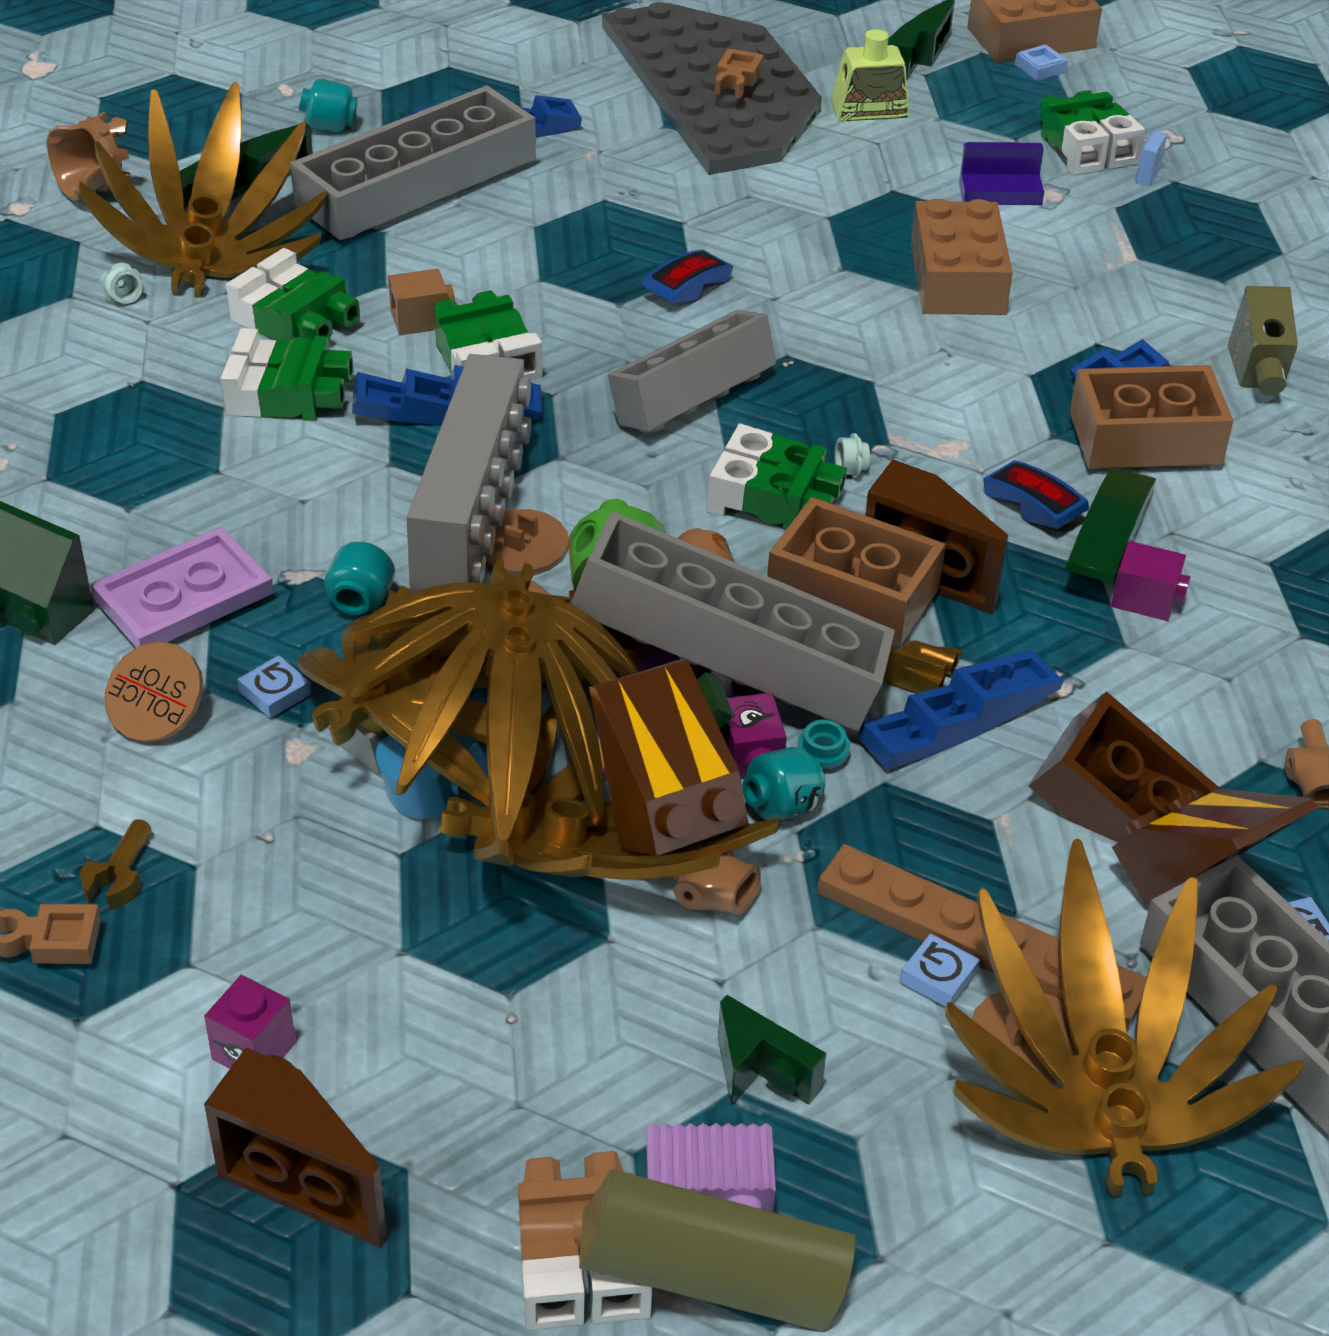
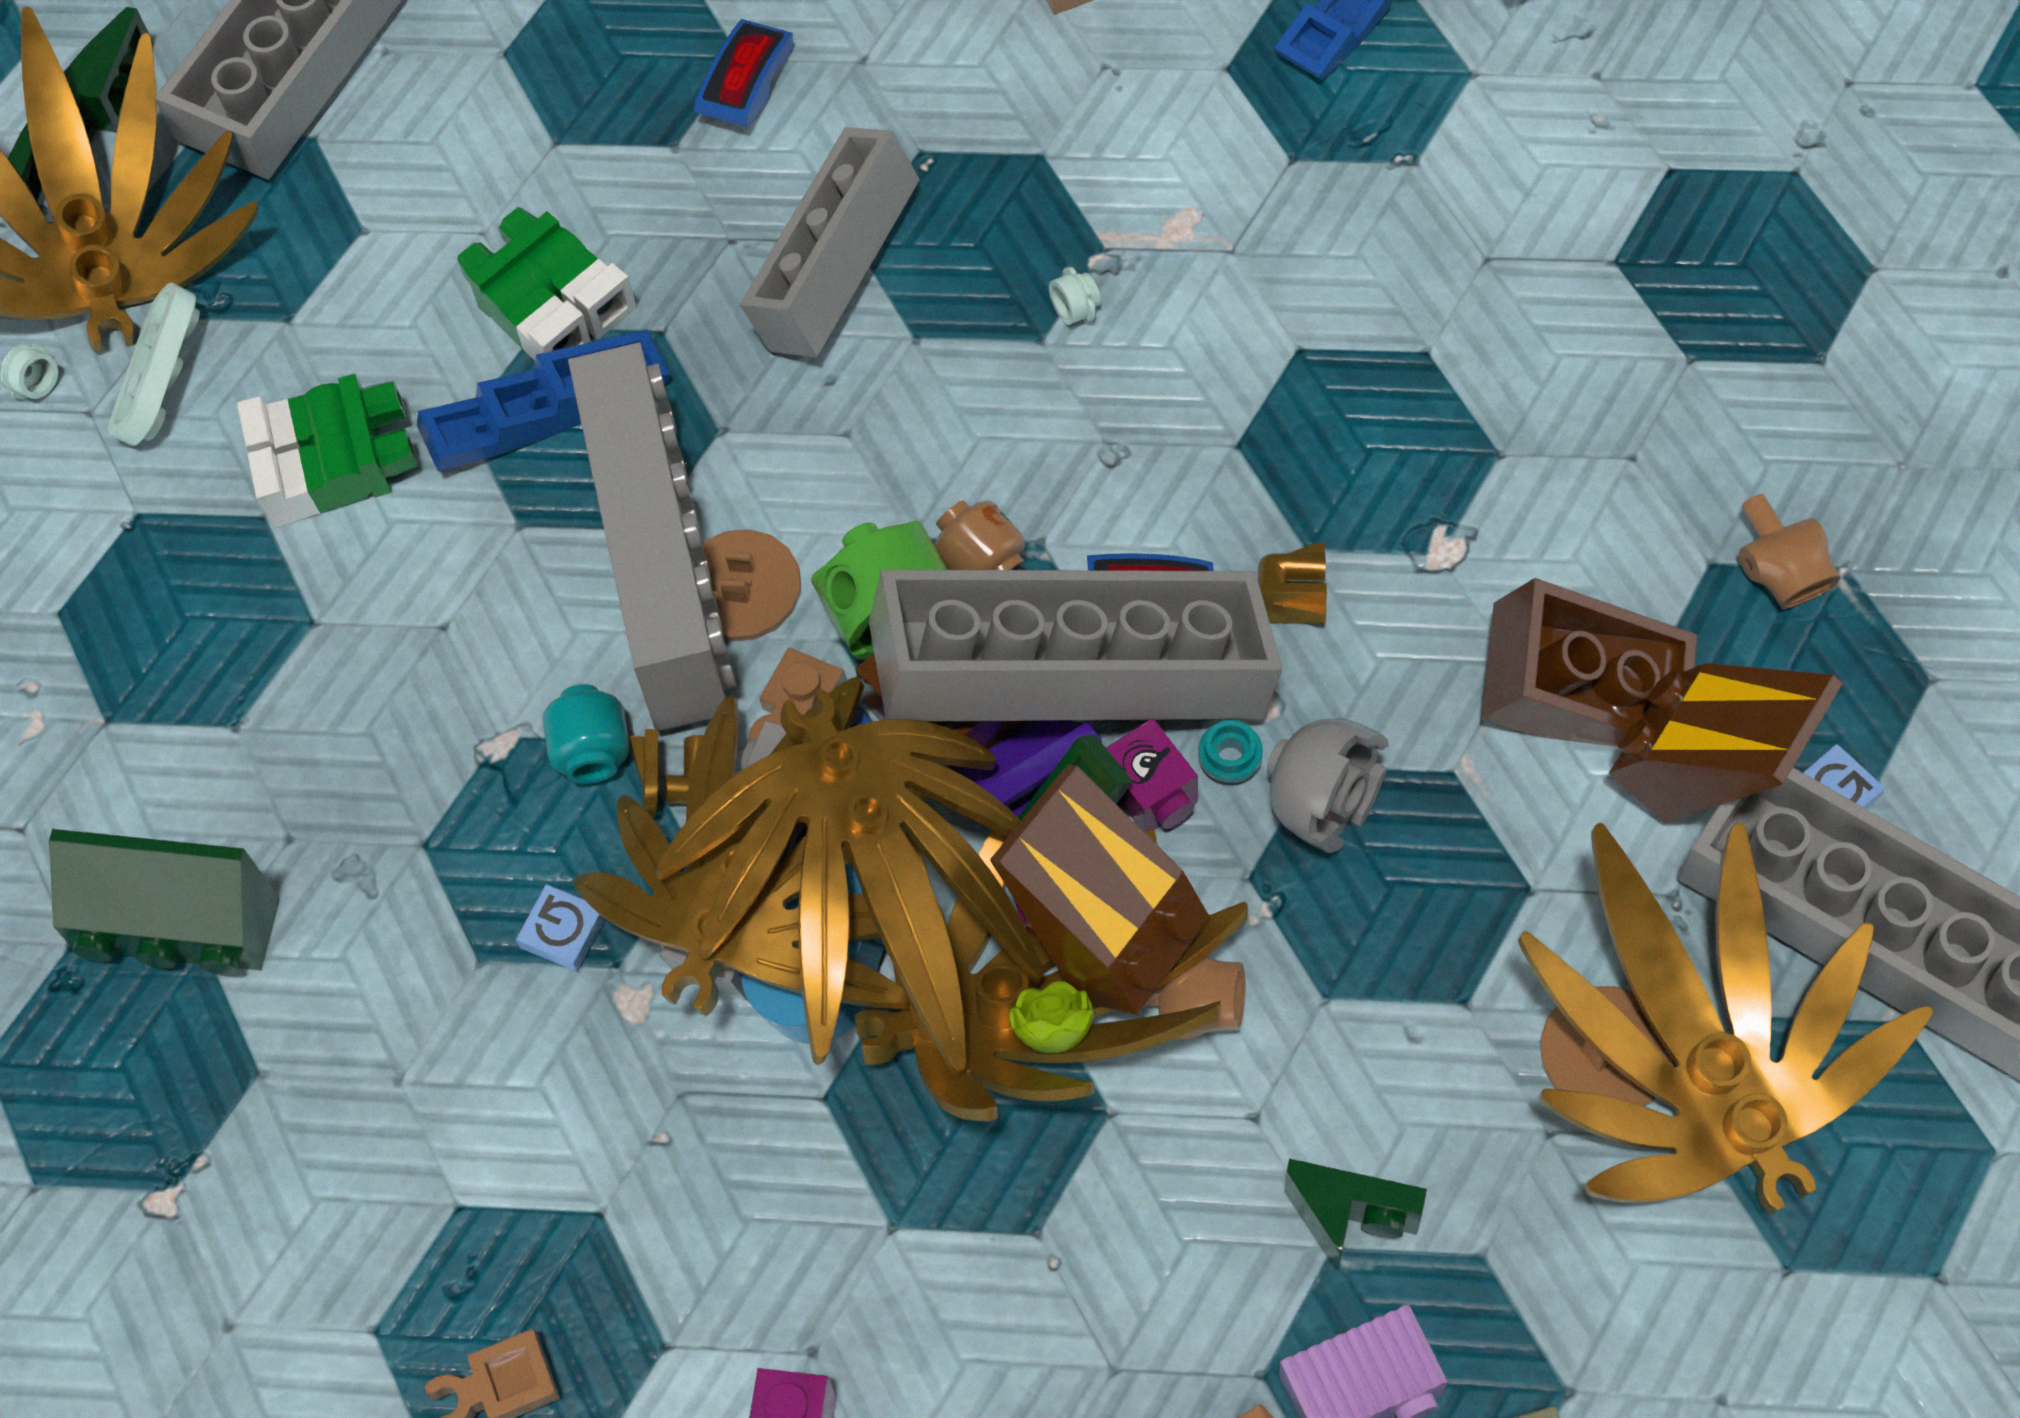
camera: 15 degrees left, 20 degrees up
pearl gold bar [80,819,151,910] -> none
lavender plate [90,526,274,648] -> none
medium nougat piece [105,641,203,743] -> none
green hips [225,248,360,341] -> none
medium nougat brick [388,268,455,336] -> none
green hips [706,423,847,530] -> none
teal head [742,747,825,821] -> none
medium nougat brick [767,497,946,646] -> none
medium nougat plate [817,844,1146,1033] -> none
blue slope [857,650,1064,770] -> none
reddish brown slope [865,460,1009,615] -> none
light blue tile [900,933,980,1007] -> none
slope [983,460,1089,529] -> none
dark green slope [1065,467,1156,583] -> none
medium nougat brick [1070,365,1234,469] -> none
magenta brick [1111,541,1191,621] -> none
none -> light aqua plate [108,282,200,446]
none -> lime plate [1009,981,1094,1053]
none -> light grey cylinder [1267,718,1389,853]

